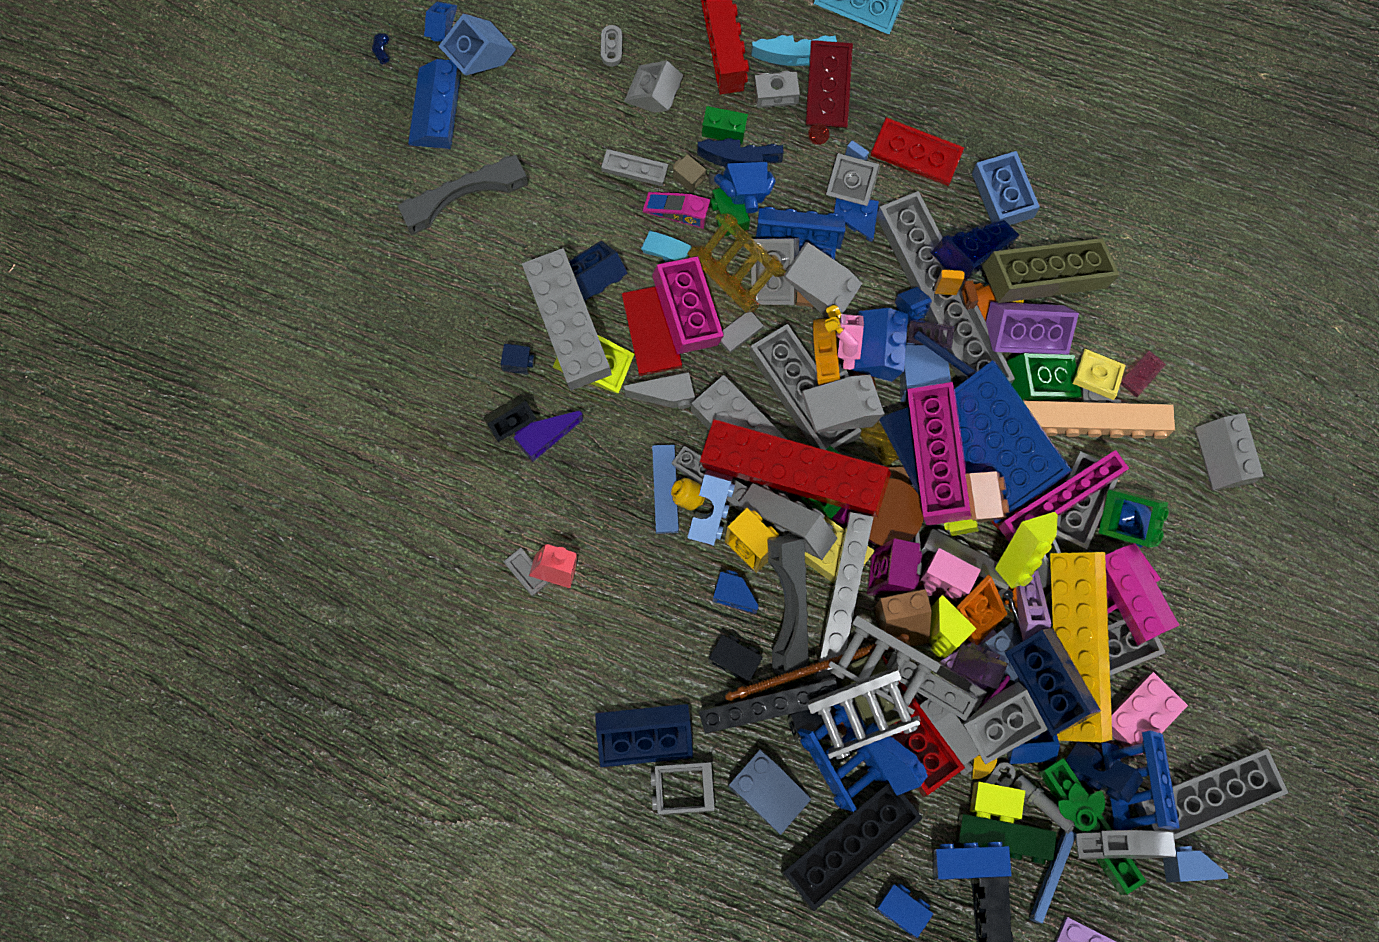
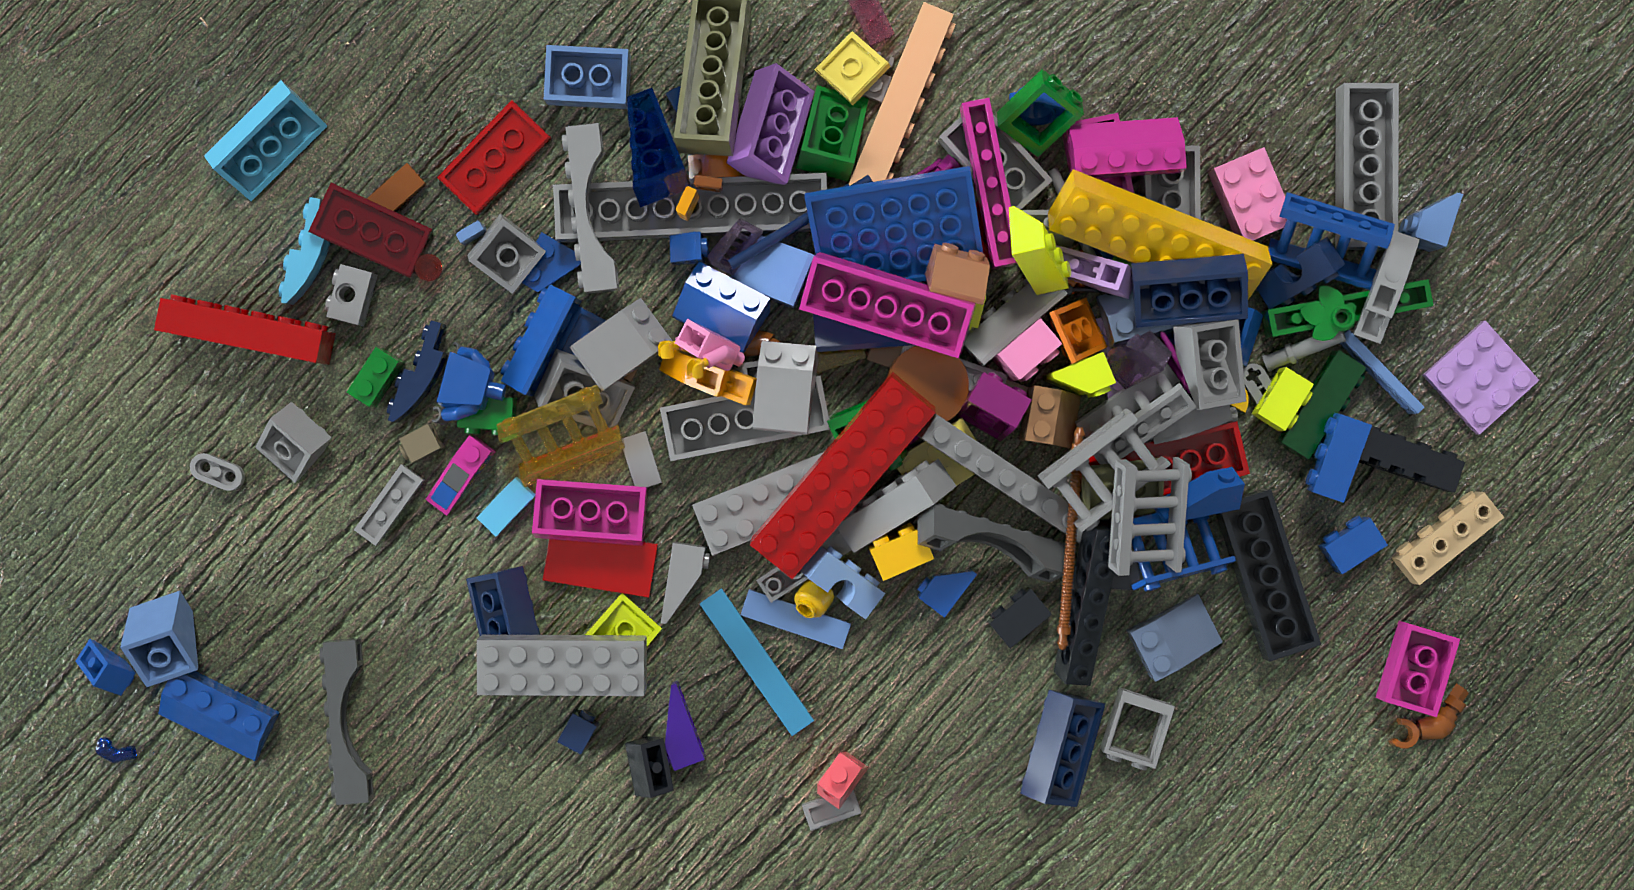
camera: 65 degrees left, 15 degrees up
none -> dark orange tile [367,163,426,212]
none -> light grey arch [562,123,620,294]
none -> dark azure tile [700,588,814,736]

